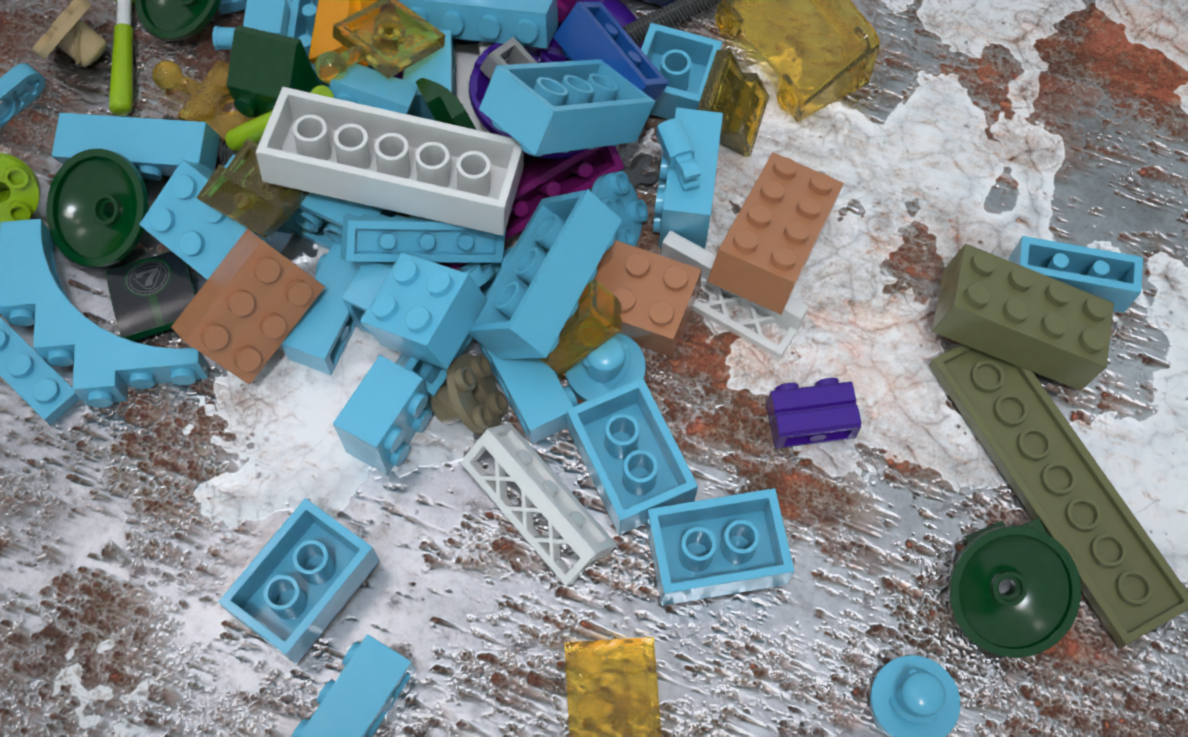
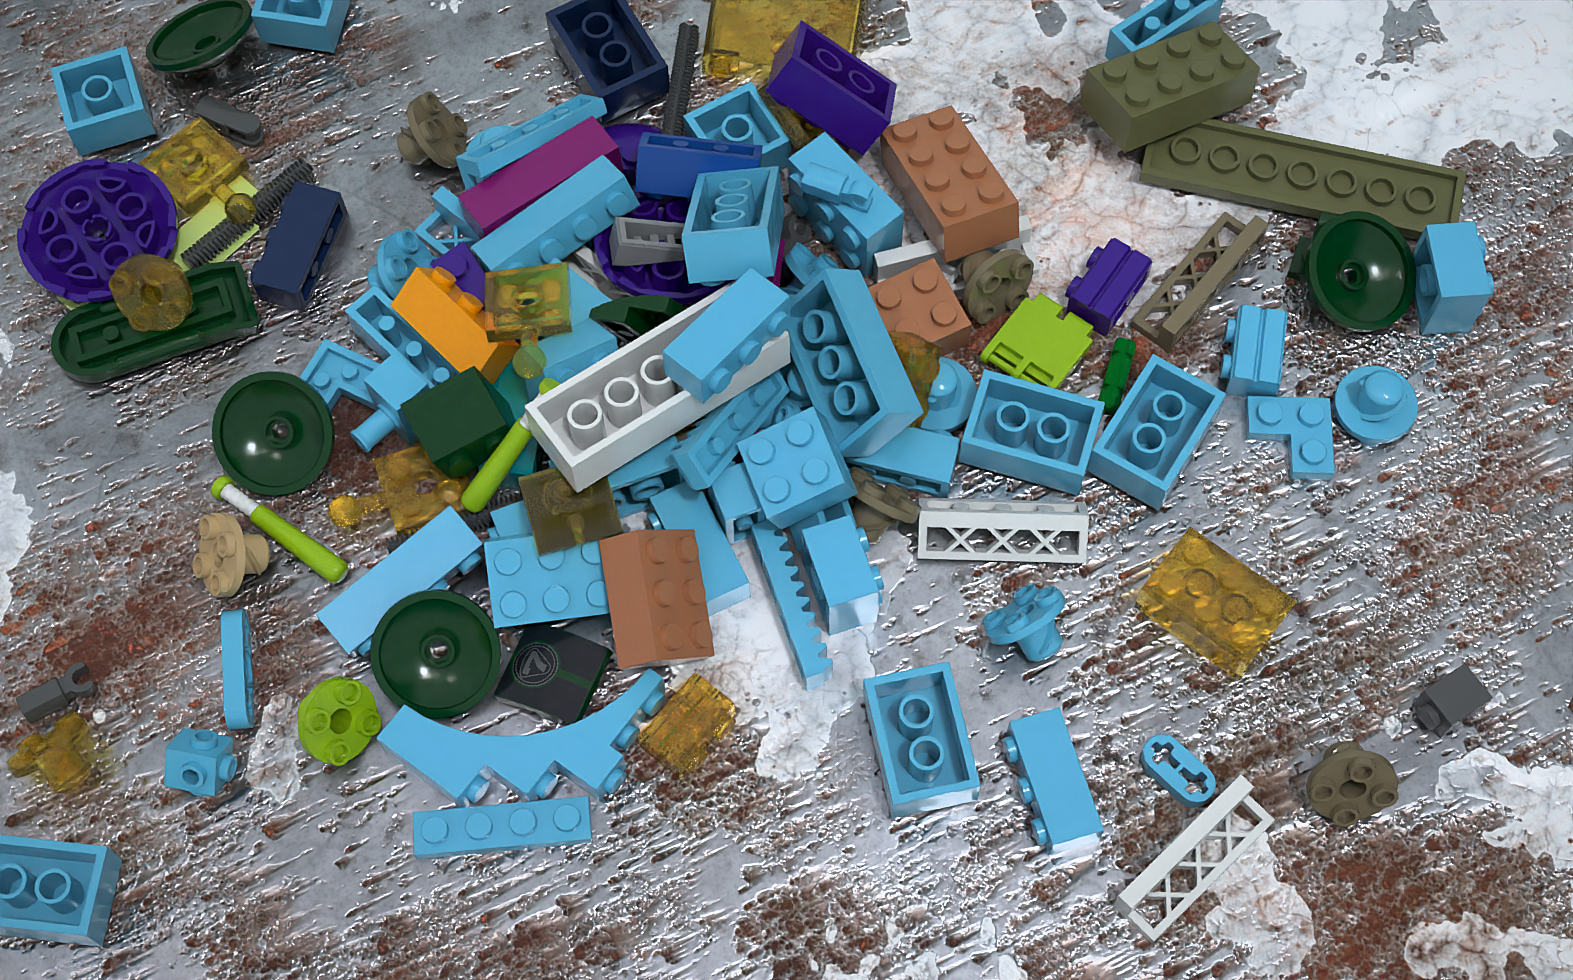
camera: 45 degrees left, 0 degrees up
none -> clear yellow brick [638,672,736,779]
none -> medium azure brick [662,267,791,404]
none -> medium azure gear [751,520,833,691]
none -> dark purple brick [765,20,897,156]
none -> dark tan plate [960,249,1034,324]
none -> lime plate [979,292,1094,389]
none -> medium azure plate [982,584,1066,662]
none -> green axle [1098,337,1136,414]
none -> dark tan fence [1130,212,1269,353]
none -> medium azure brick [1219,305,1288,397]
none -> medium azure plate [1245,396,1335,480]
none -> medium azure brick [1412,221,1494,335]

